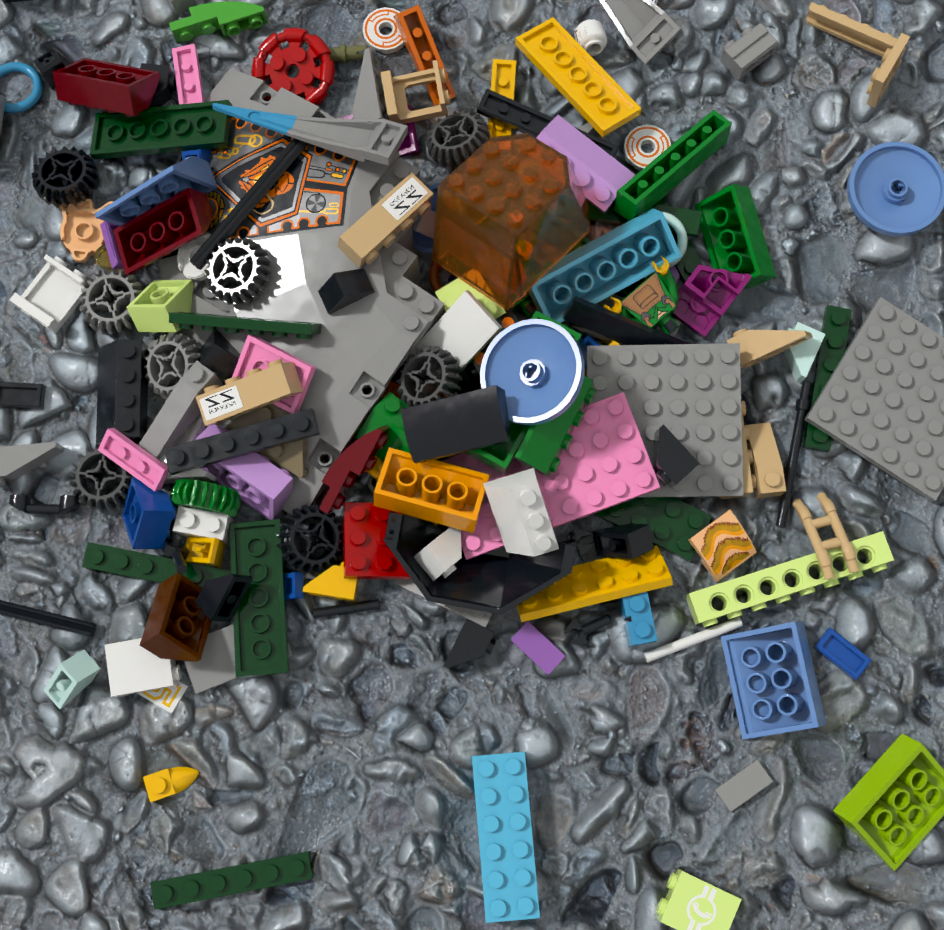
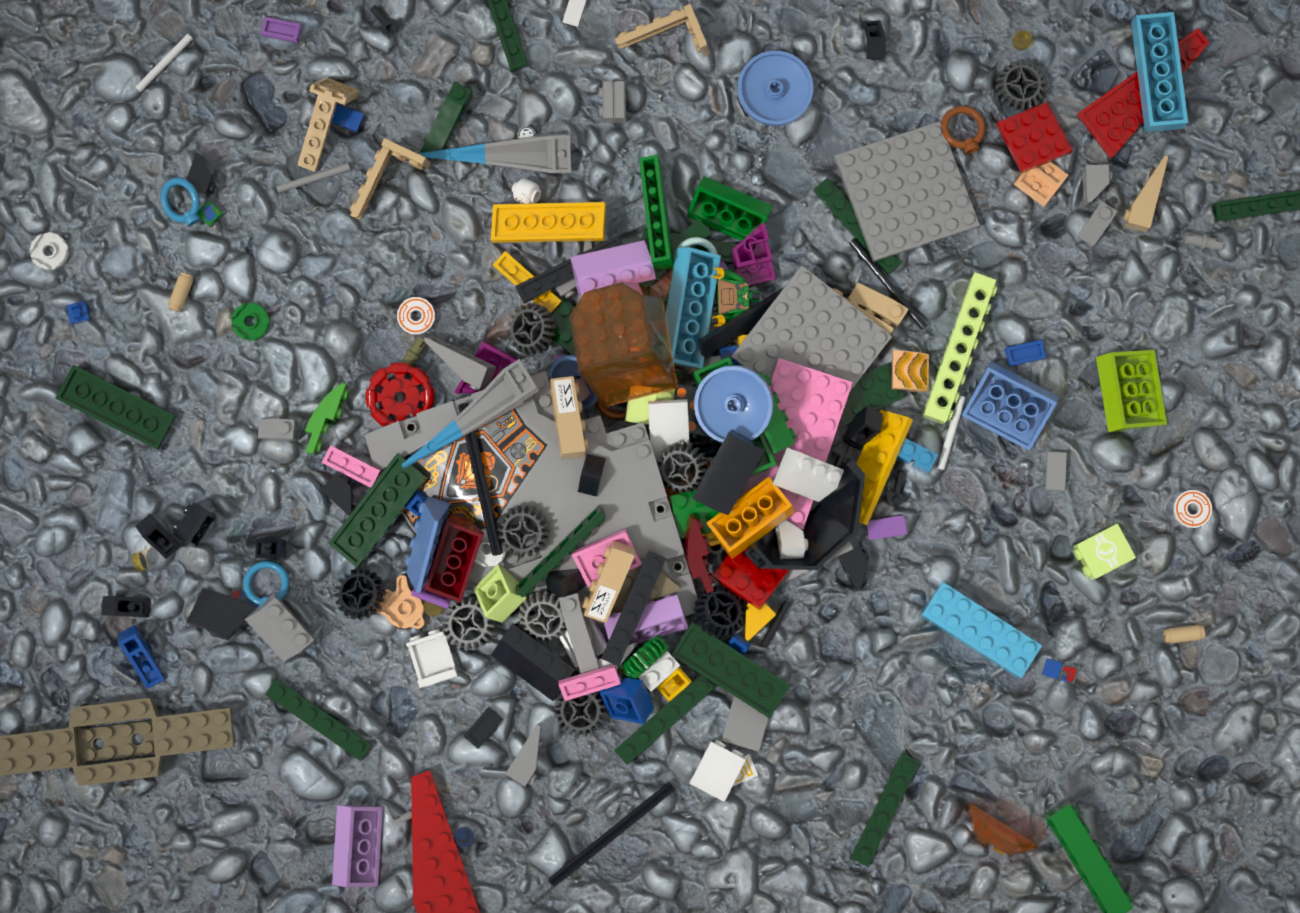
camera: 55 degrees left, 5 degrees up
black bar [9,494,81,515] -> none
light aqua slope [43,650,101,709] -> none
dark red slope [53,58,160,117] -> none
reddish brown slope [140,572,211,662] -> none
yellow plate [143,767,199,802] -> none
black bar [162,539,190,574] -> none
black slope [195,574,253,622] -> none
tan window [380,60,451,124] -> none
orange slope [393,5,456,106] -> none
white tile [623,124,671,171] -> none
black slope [653,424,700,488] -> none
tan slope [727,328,813,369] -> none
light aqua slope [783,322,825,384] -> none
tan piece [792,492,860,580] -> none

